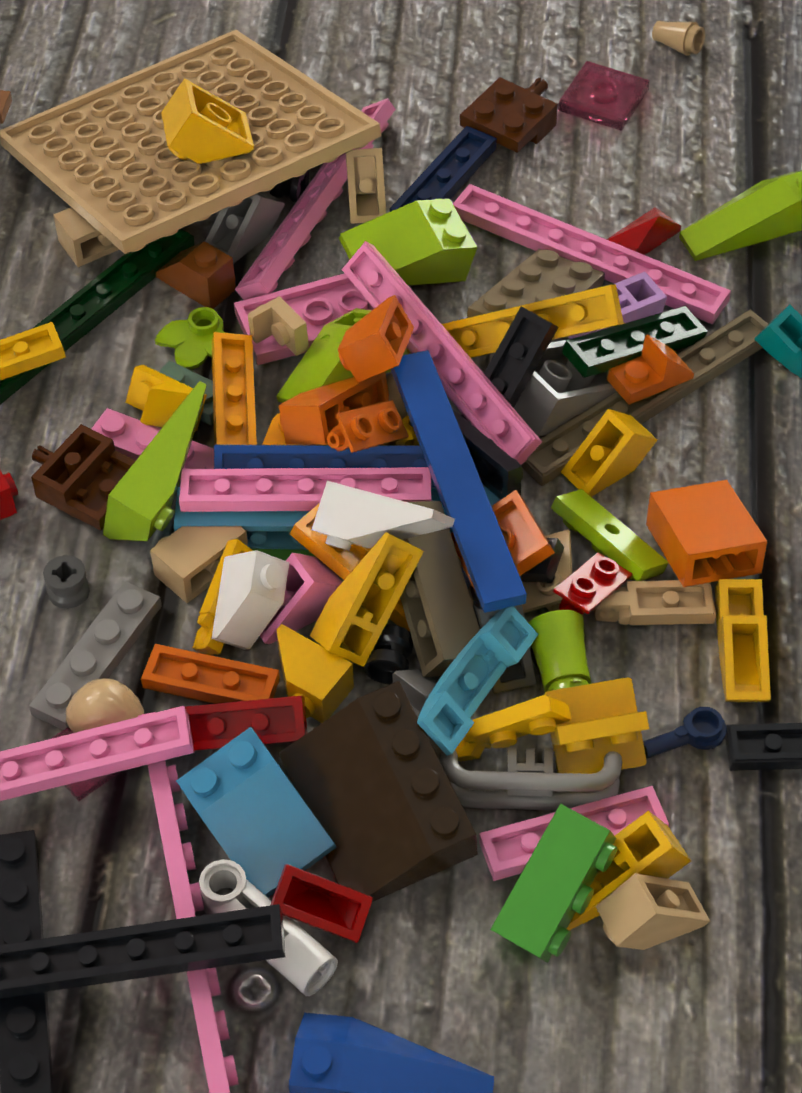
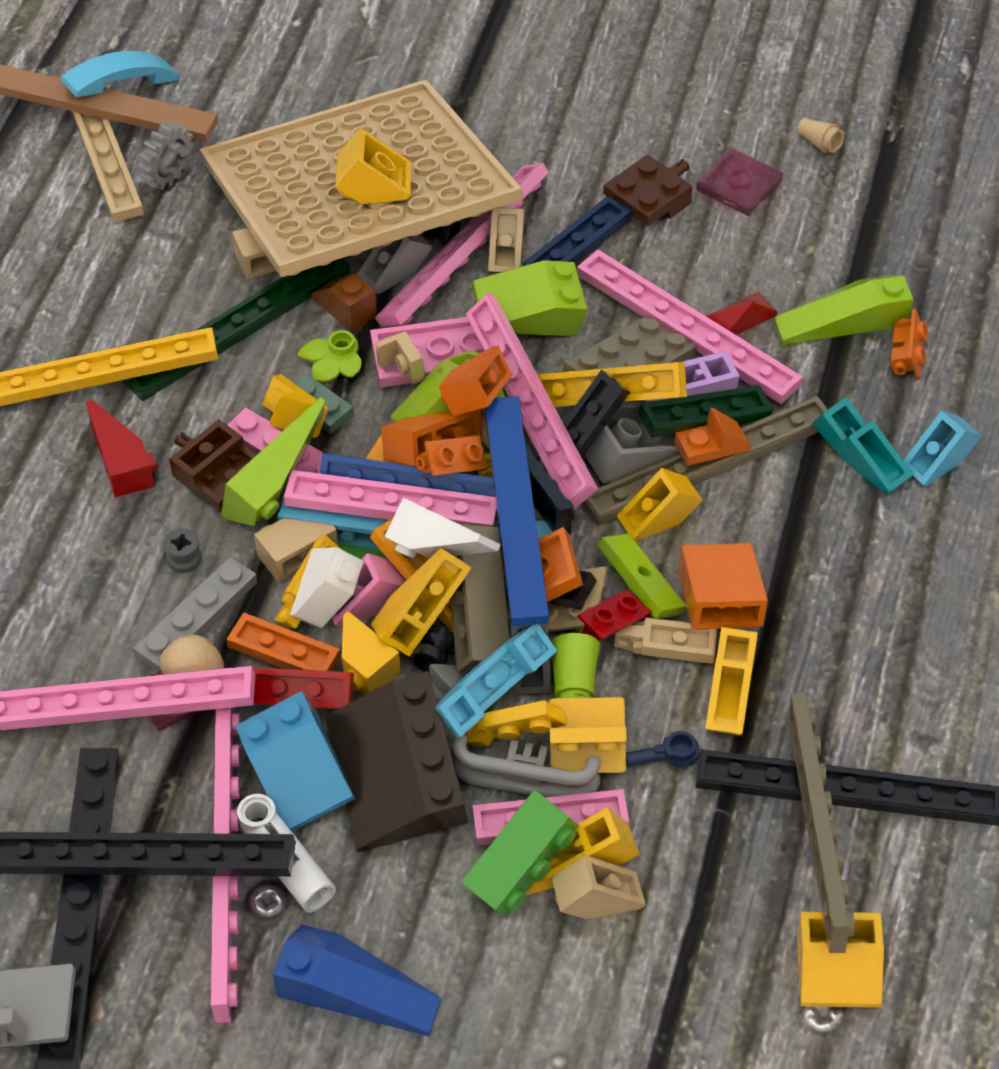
camera: 10 degrees right, 0 degrees up
light orange plate [212,332,257,445] -> none
red slope [271,864,373,943] -> none

